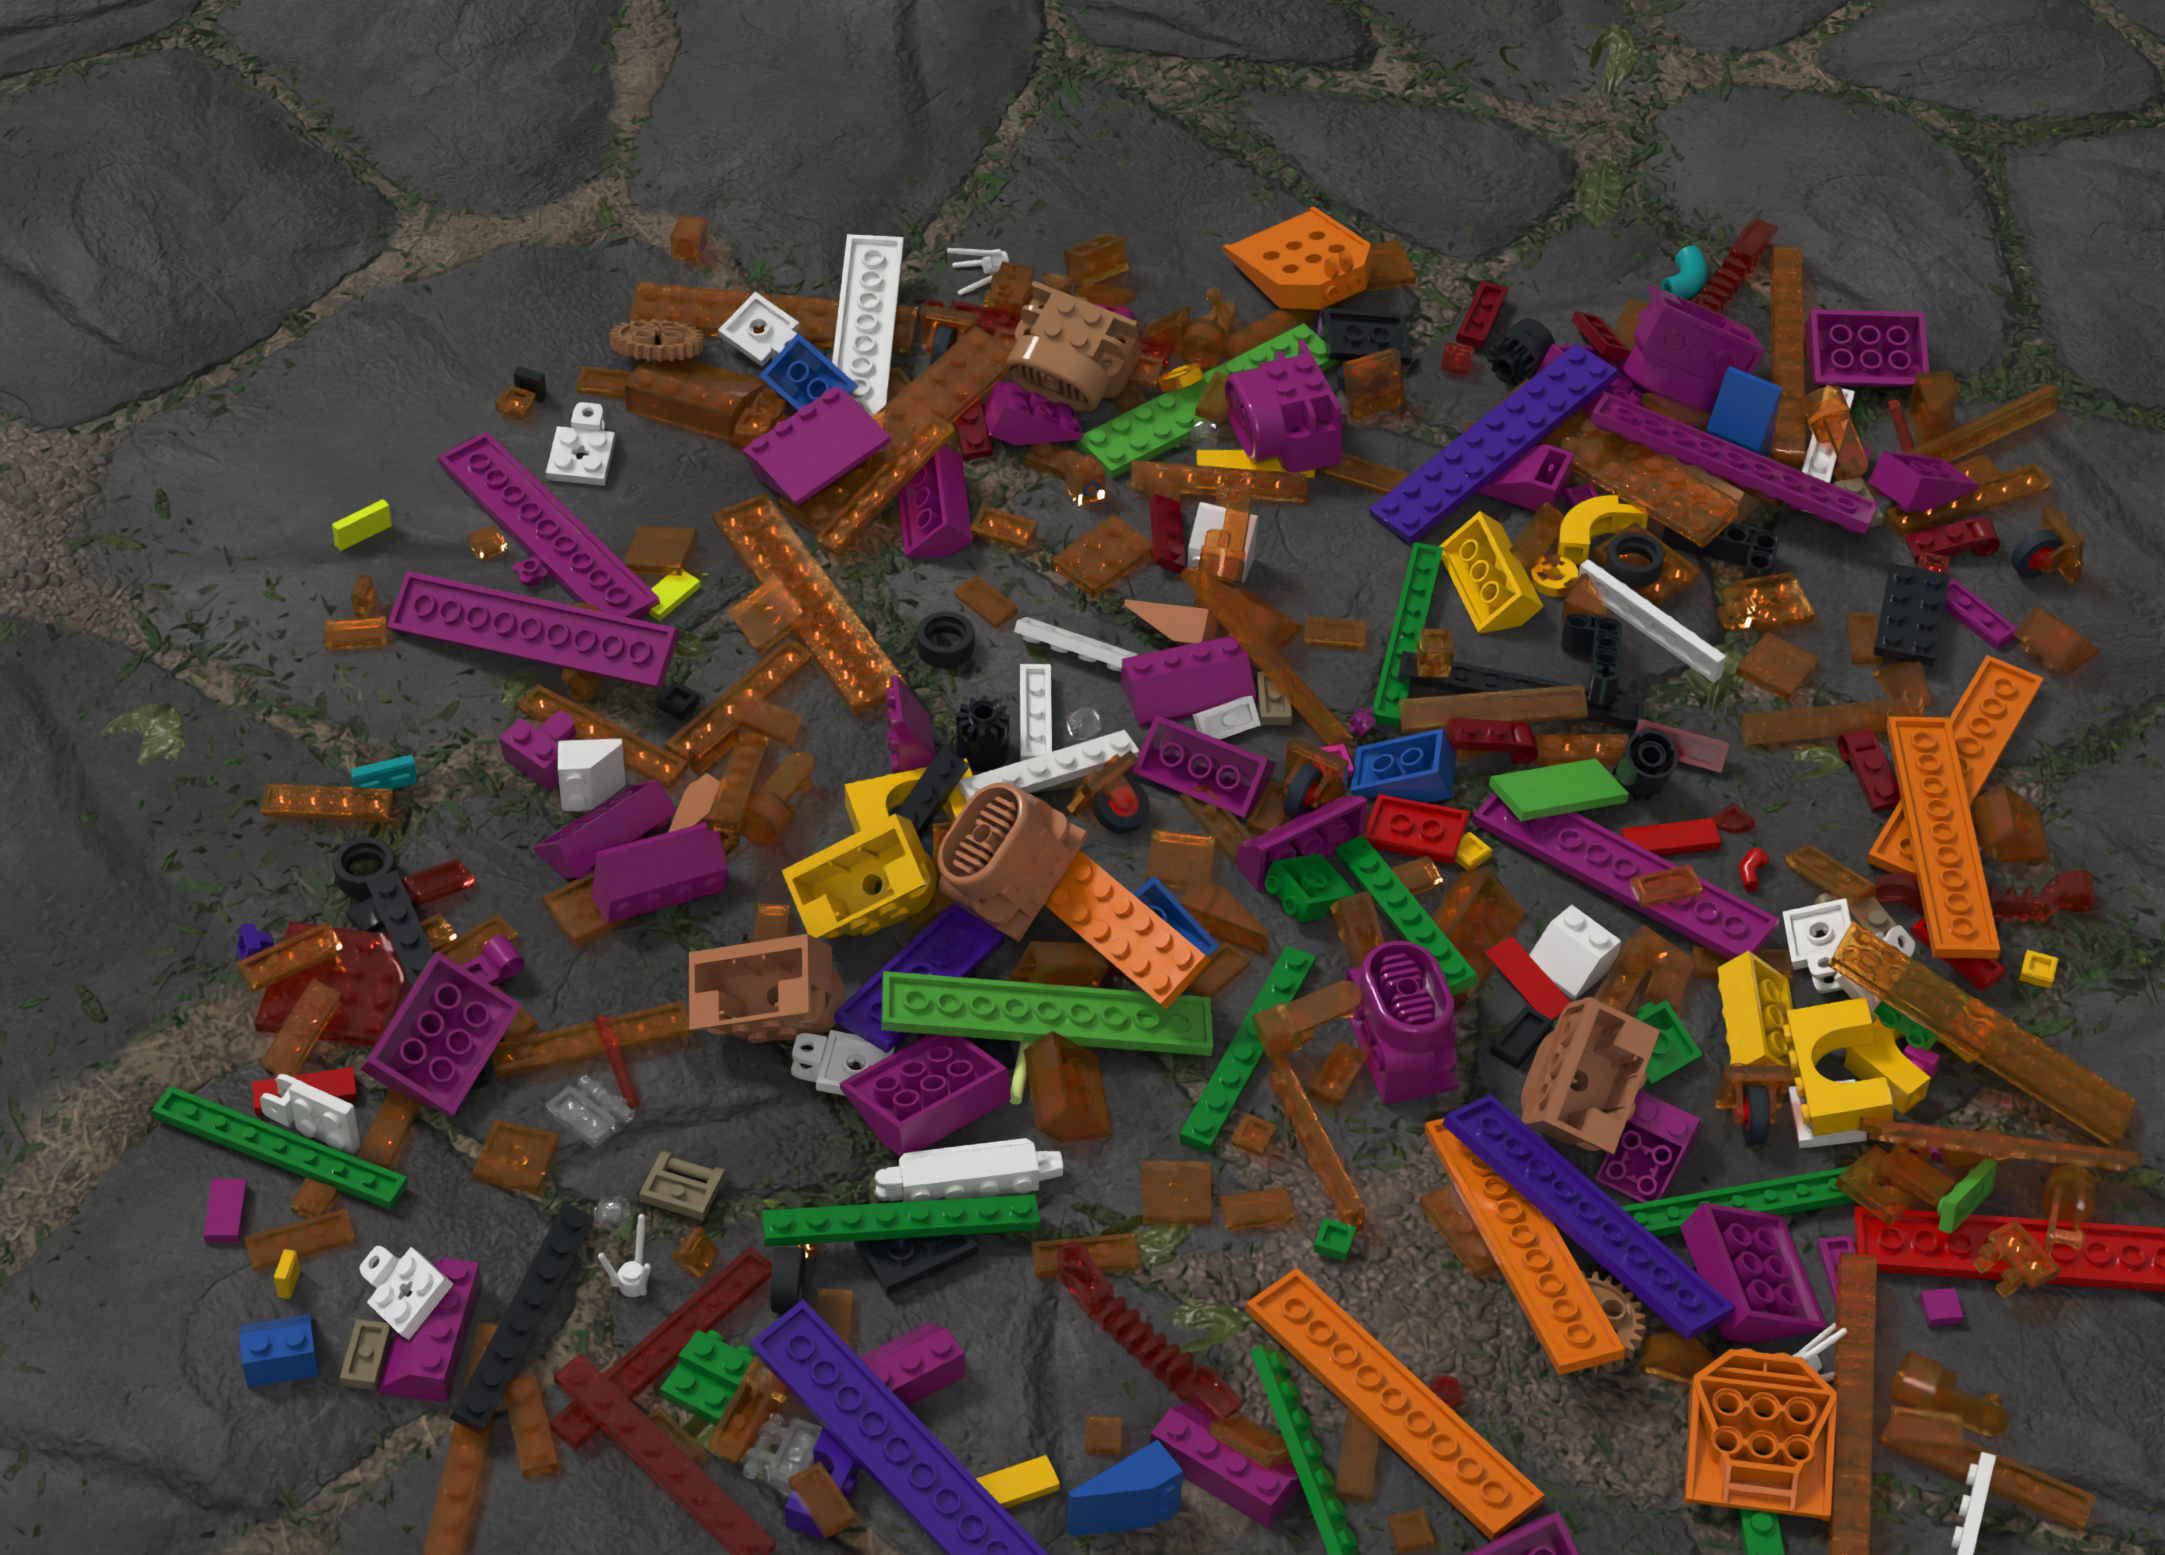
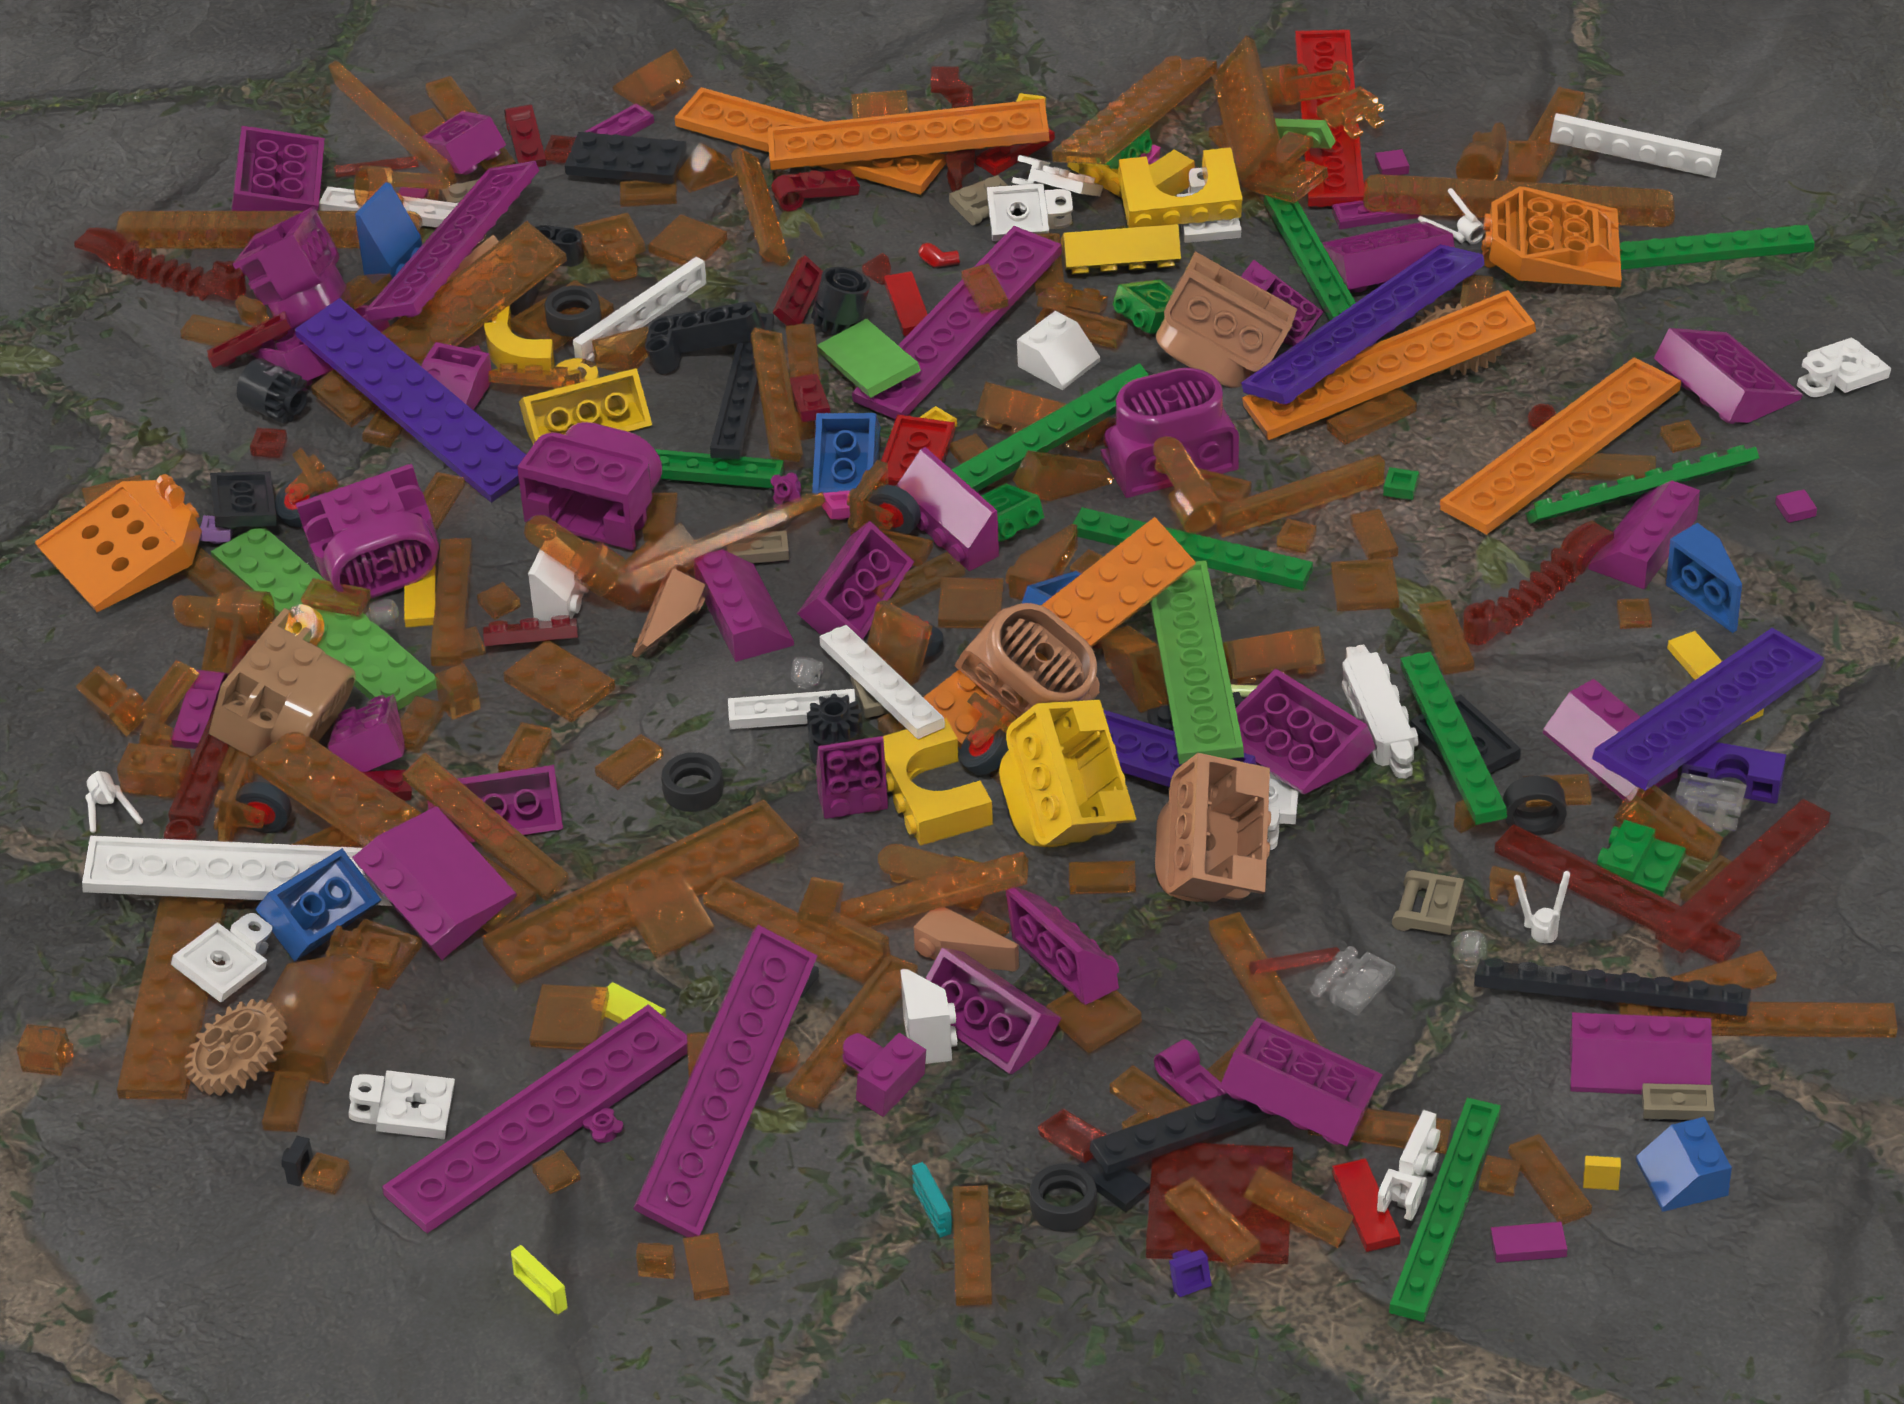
camera: 90 degrees left, 5 degrees down
white plate [360,1246,453,1340] -> none
clear orange tile [472,1120,560,1194] -> none
clear orange tile [789,1462,857,1539] -> none
black plate [896,746,970,839] -> none
white plate [1014,617,1138,672] -> none
white plate [1193,696,1261,740] -> none
clear orange tile [1207,1413,1292,1469] -> none
clear orange brick [1415,628,1455,677] -> none
dark red plate [1456,281,1509,349] -> none
red sticker [1485,936,1570,1019] -> none
teal cylinder [1661,245,1708,300] -> none
clear orange plate [1713,1063,1792,1144] -> none
clear orange tile [1786,844,1877,907] -> none
clear orange slope [1907,371,1960,455] -> none
plate [2011,502,2085,585] -> none
none -> magenta brick [517,422,662,550]

